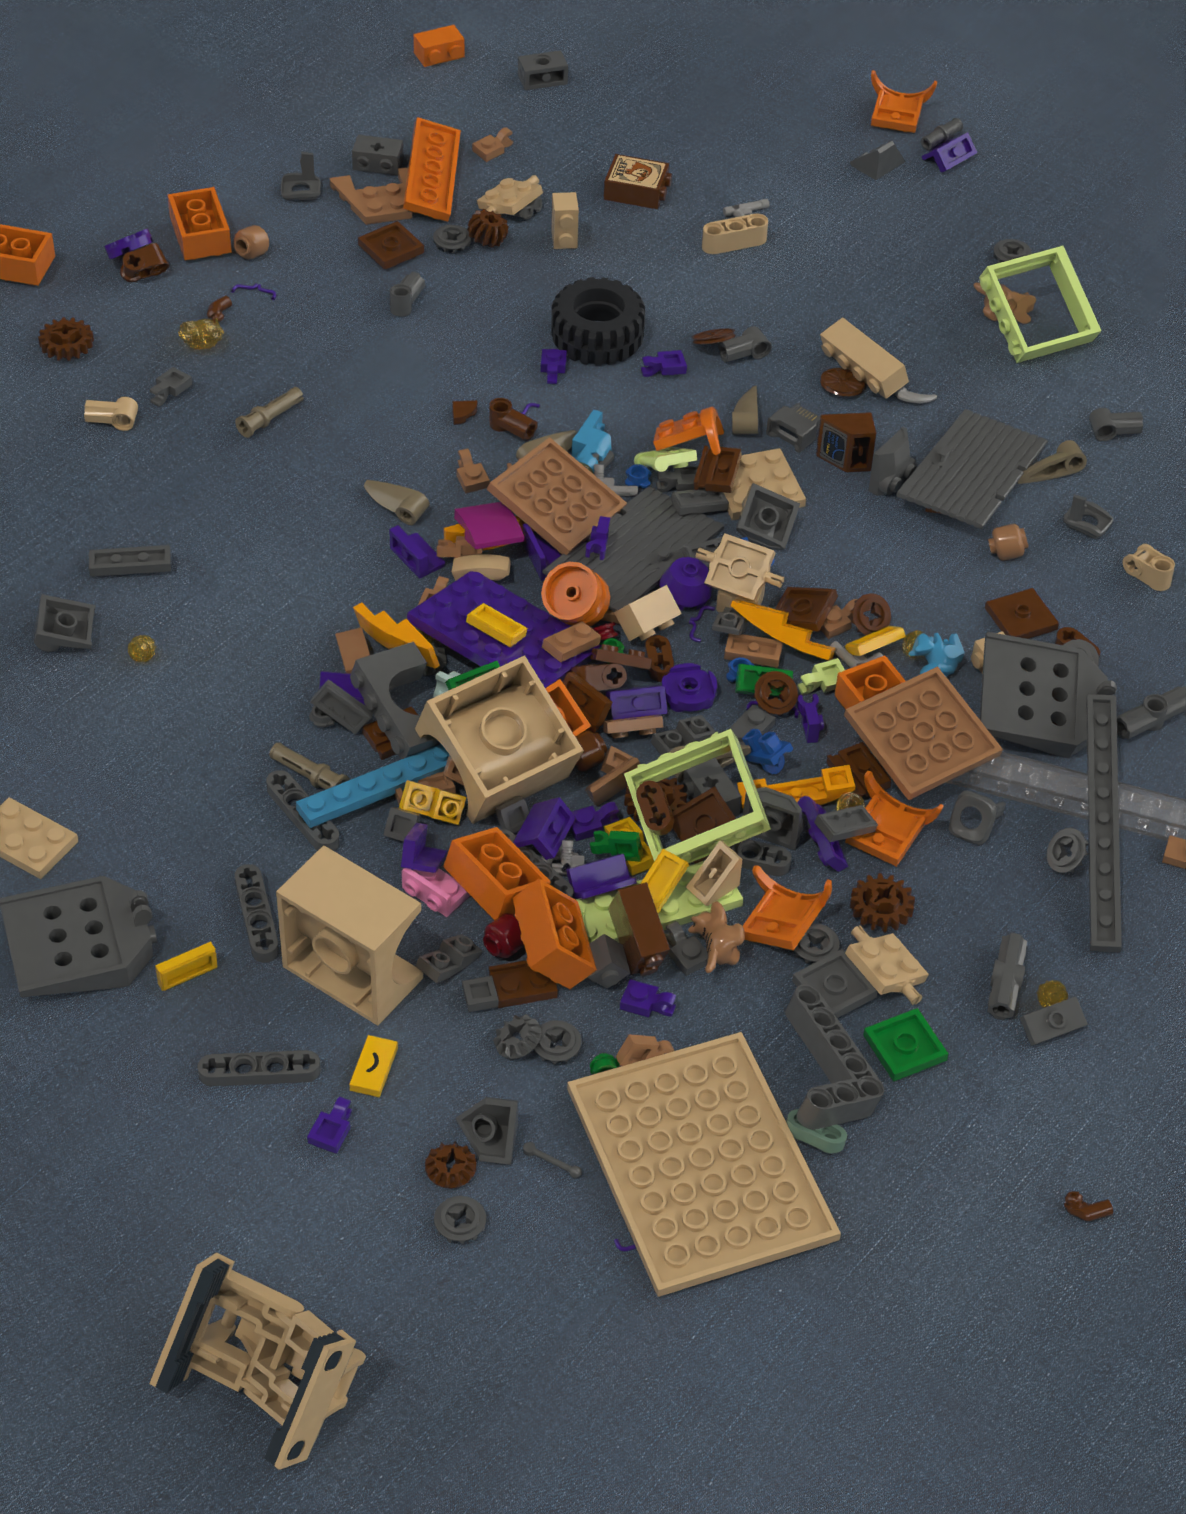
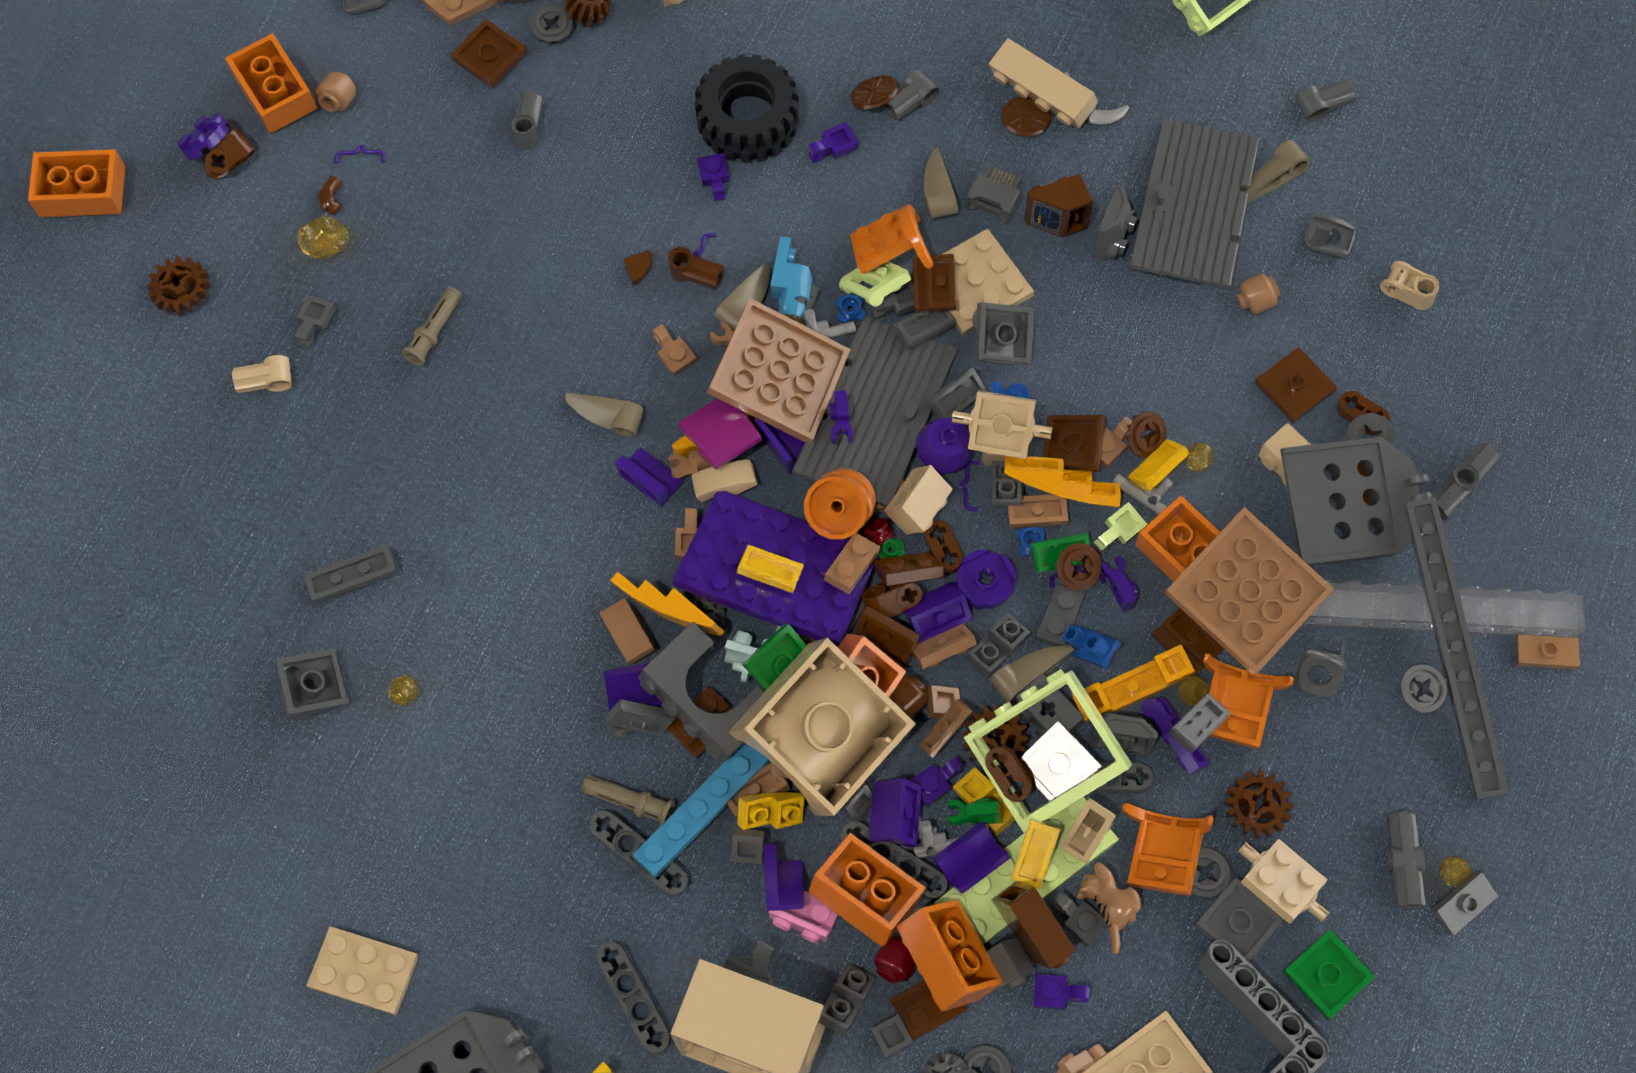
camera: 10 degrees left, 20 degrees up
dark azure animal [908,633,965,679] -> none

